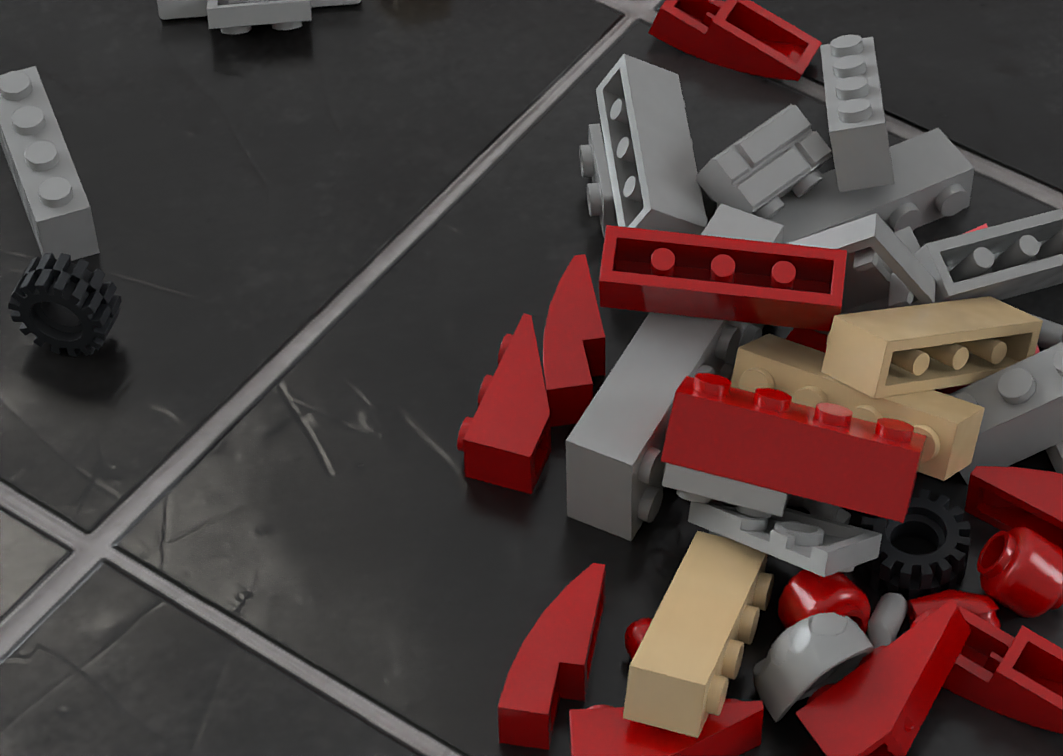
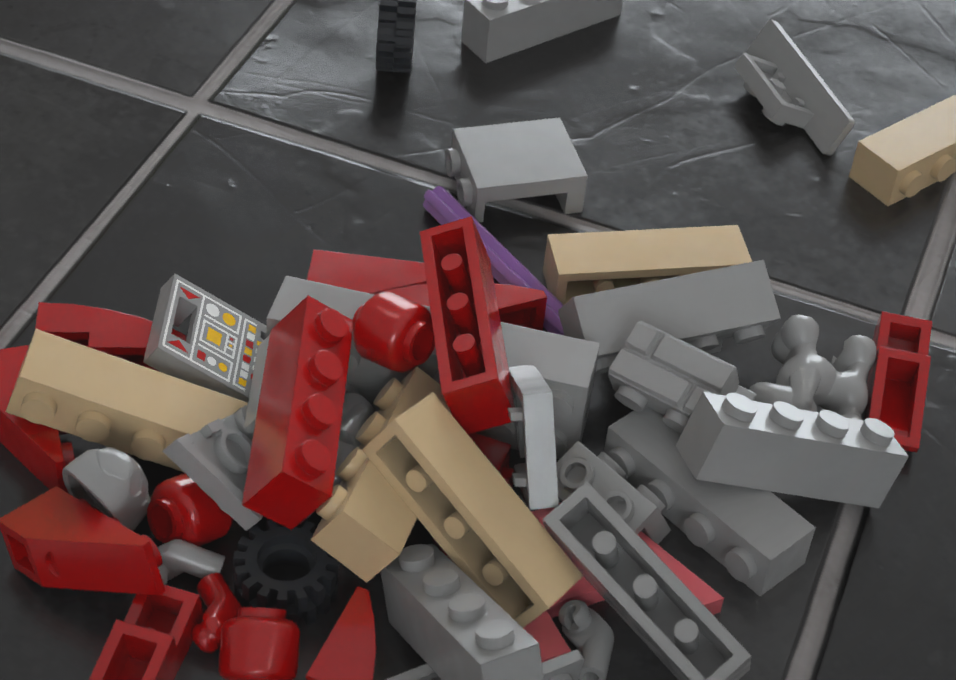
camera: 70 degrees right, 5 degrees down
none -> light grey container [143,274,267,402]
none -> red head [353,292,435,373]
none -> medium lavender axle [423,186,564,335]
none -> light grey panel [445,118,588,222]
none -> tan brick [543,225,752,305]
none -> light grey animal [749,314,878,421]

